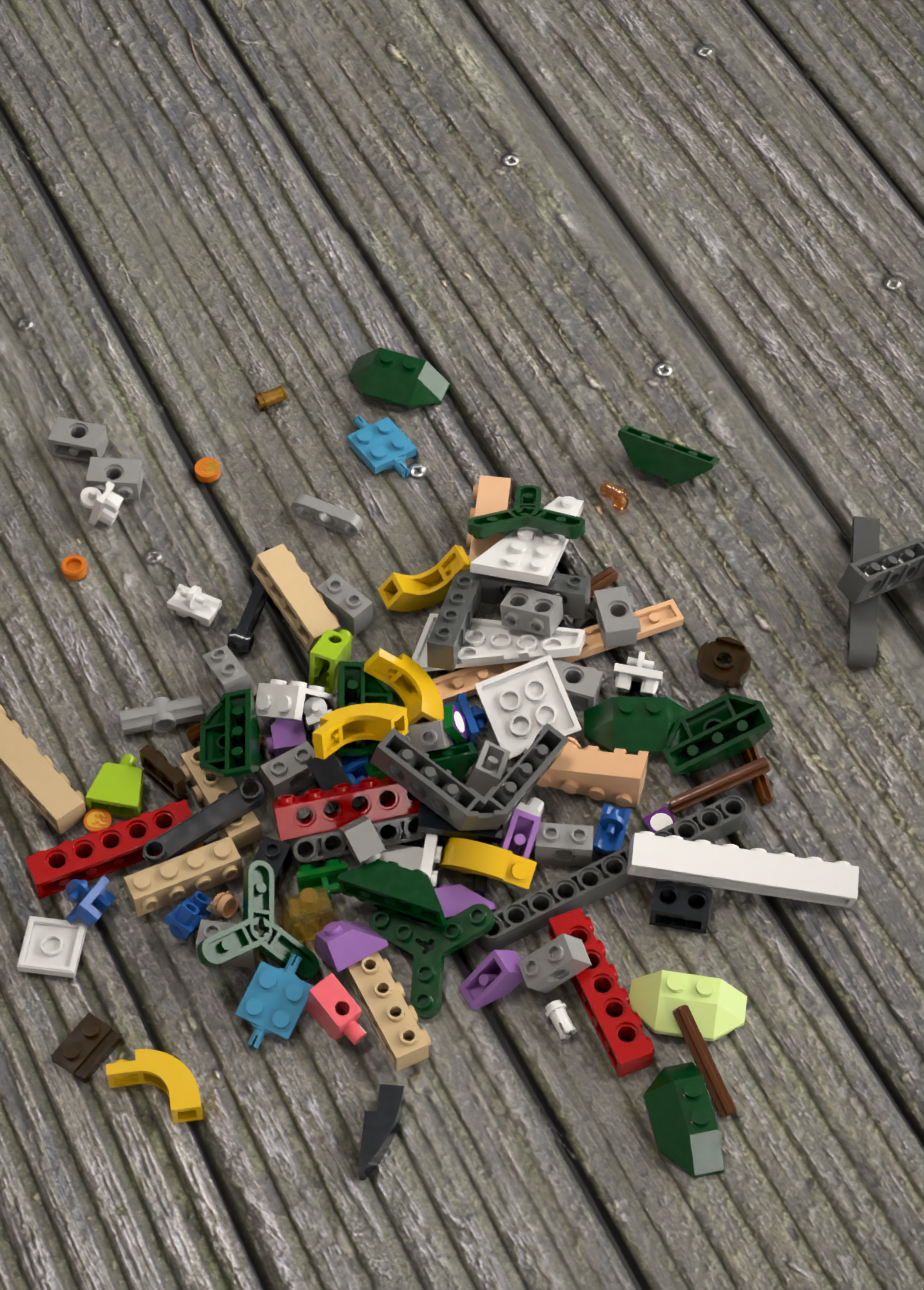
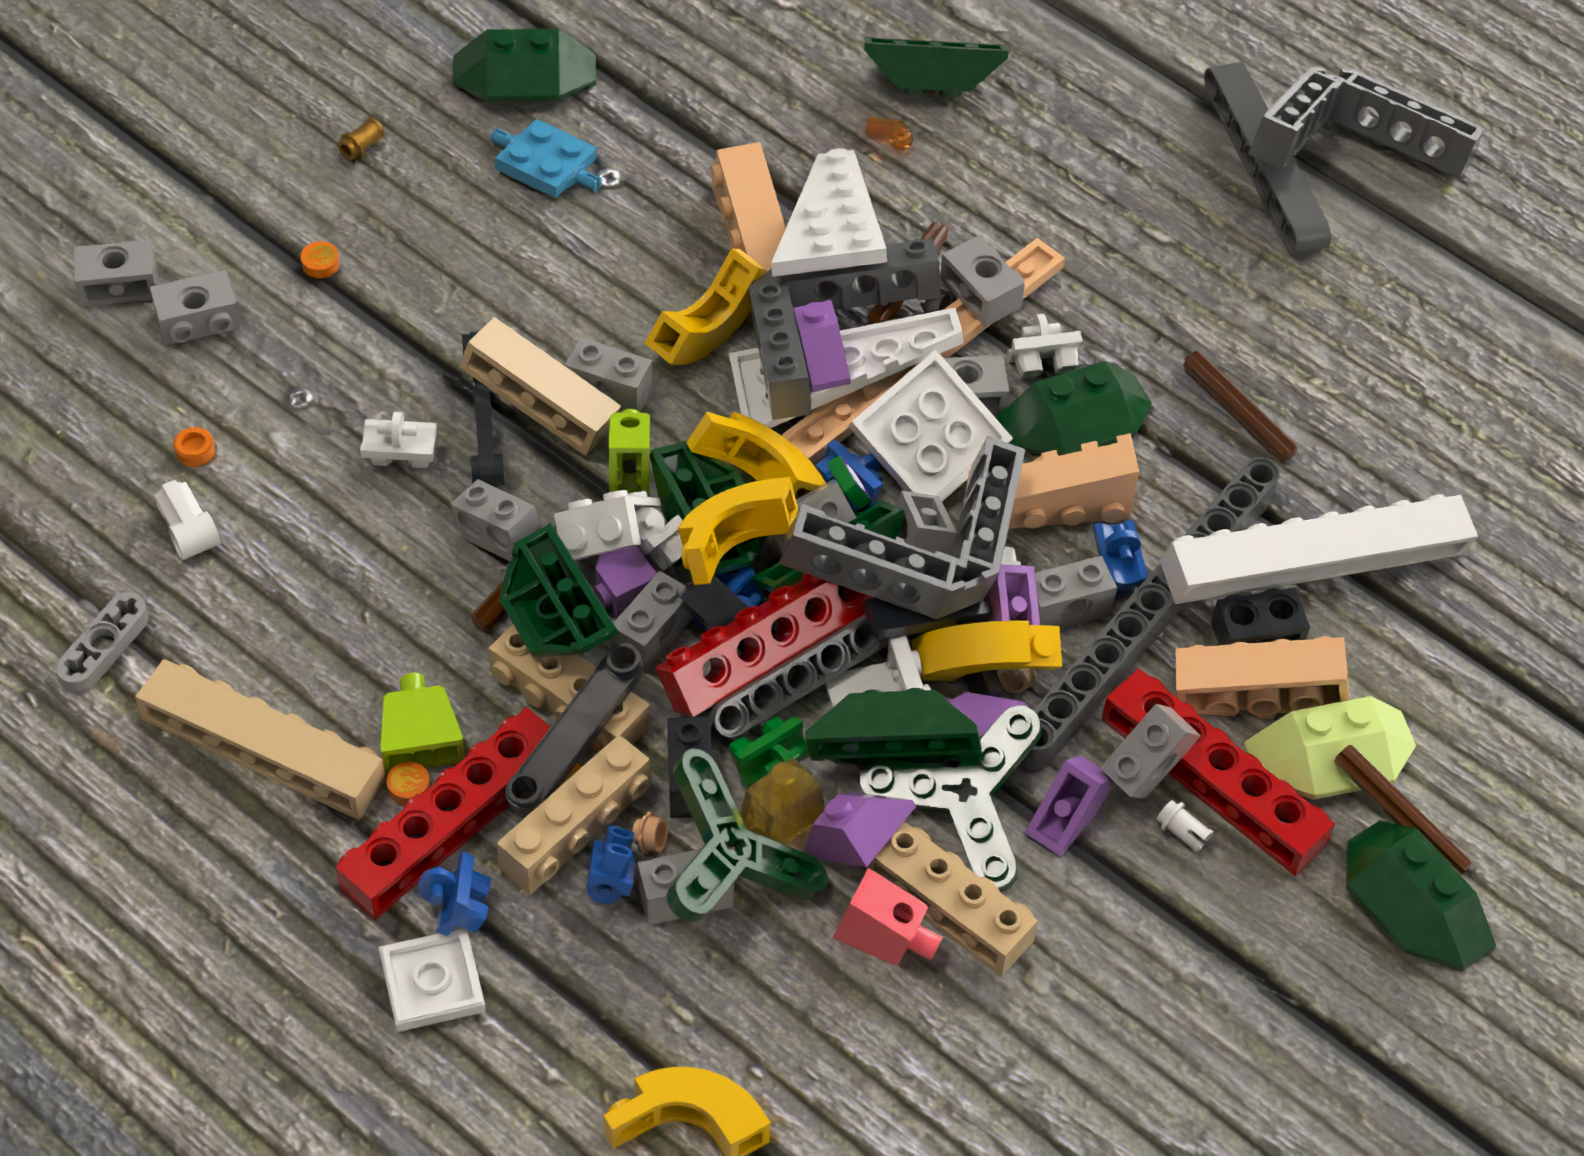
camera: 25 degrees left, 0 degrees up
dark brown plate [51,1013,123,1084] -> none
white hips [80,481,124,527] -> none
light grey piece [119,695,204,735] -> none
dark brown plate [139,744,188,802] -> none
dark azure plate [235,953,314,1049] -> none
light grey beam [291,494,364,537] -> none
light grey brick [338,815,385,864] -> none
black slope [359,1084,404,1180] -> none
dark green piece [467,485,585,539] -> none
light grey brick [500,586,563,637] -> none
tile [642,806,677,833] -> none
dark green wedge [662,693,774,776] -> none
reddish brown axle [667,757,771,814] -> none
dark brown plate [697,637,751,688] -> none
none -> white piece [154,480,221,560]
none -> medium lavender slope [793,300,851,392]
none -> tan plate [997,669,1036,694]
none -> light nougat wedge [1176,636,1350,719]

